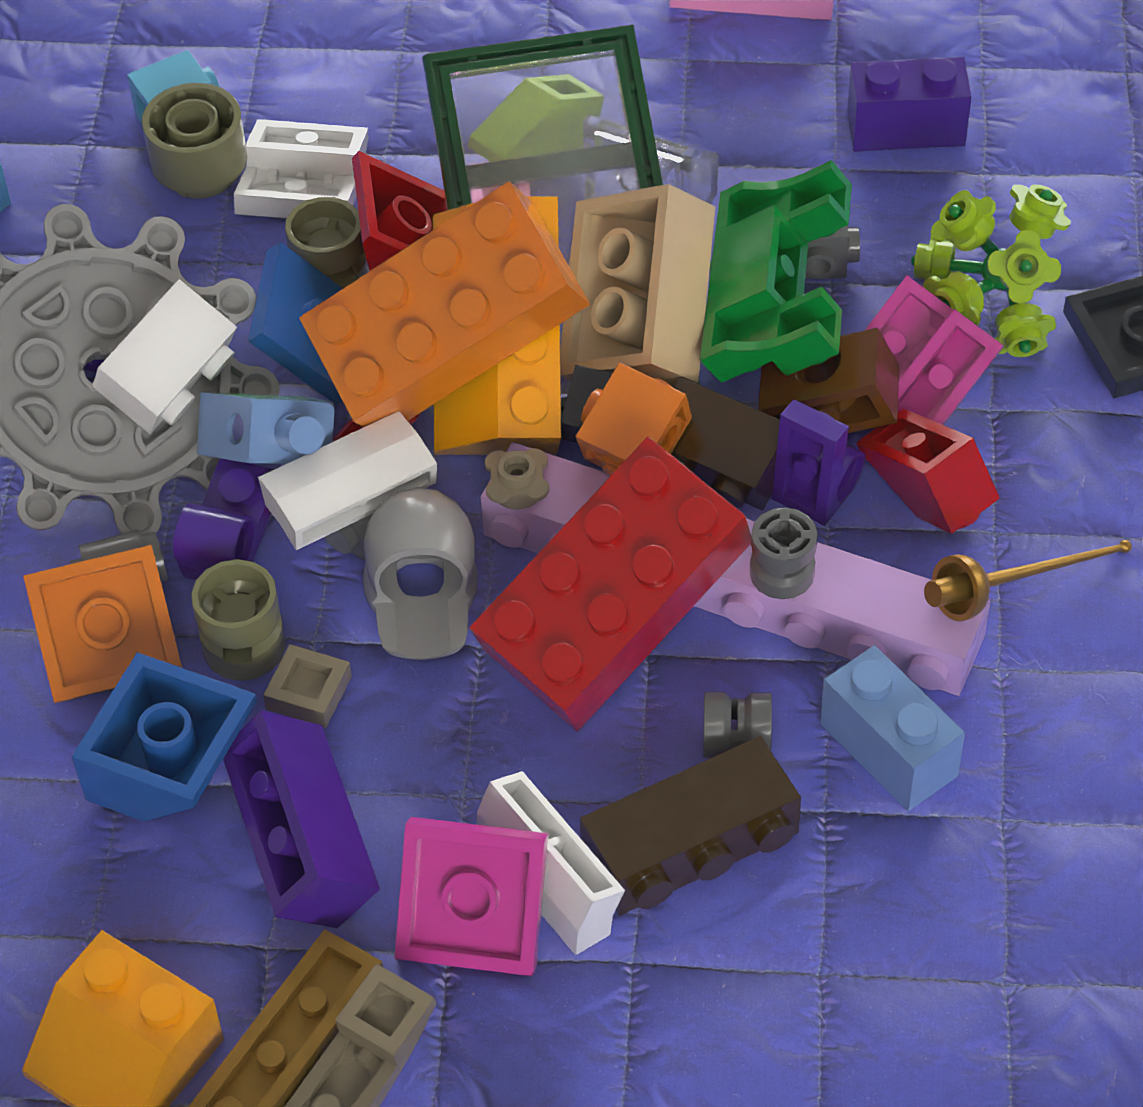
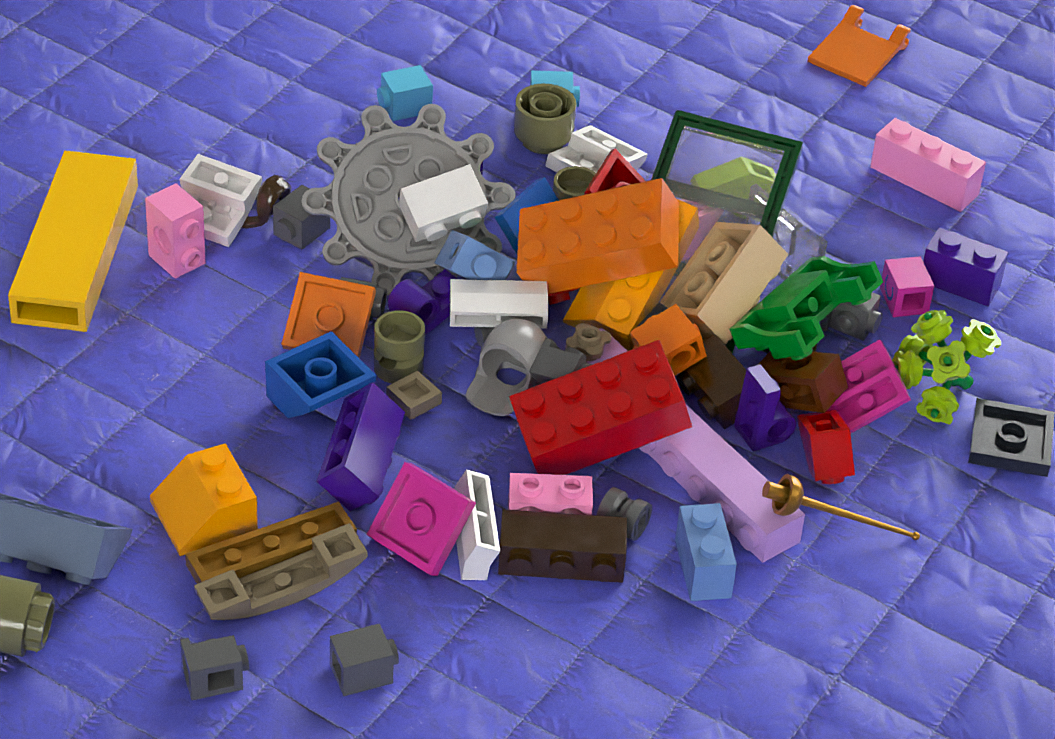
camera: 25 degrees right, 10 degrees down
dark grey wheel [749,508,818,600] -> none
none -> bright pink brick [508,473,593,515]
none -> dark grey brick [529,338,592,384]
none -> dark pink brick [880,256,934,317]

